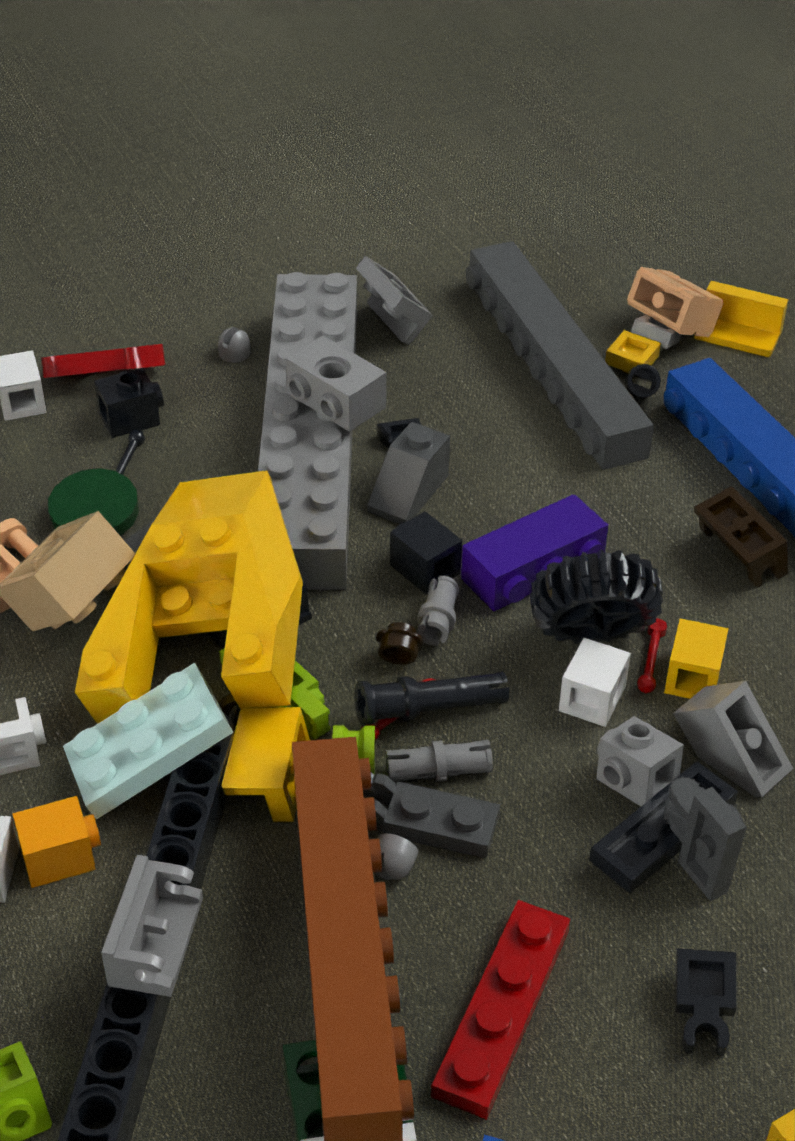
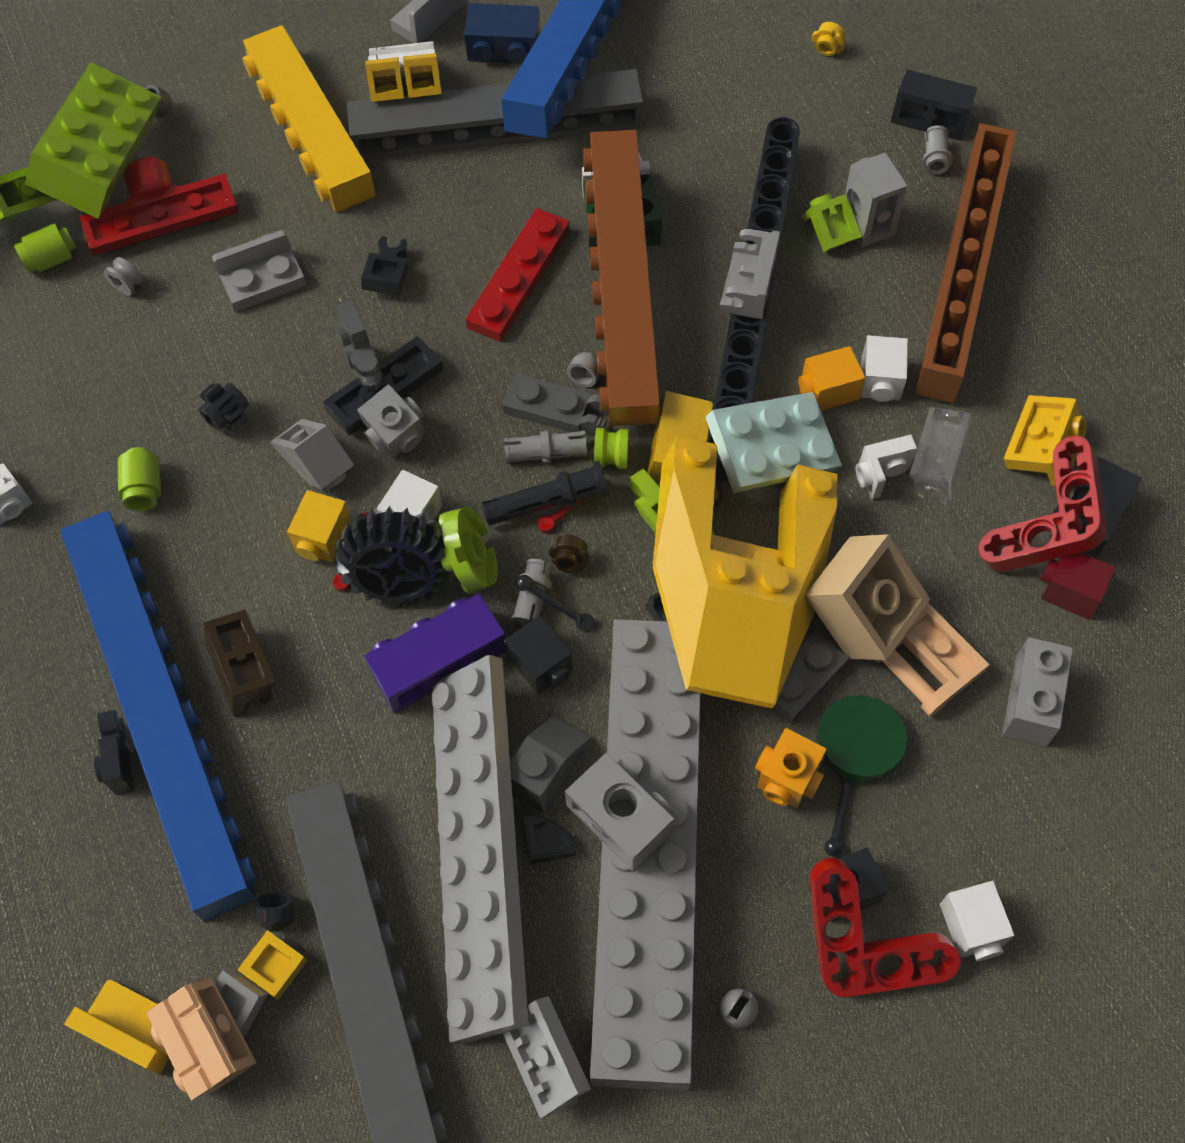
camera: 175 degrees left, 20 degrees up
none -> light grey plate [432,655,529,1044]
none -> lime plate [439,507,498,594]
none -> black hinge [516,575,594,631]
none -> light orange brick [755,728,826,808]

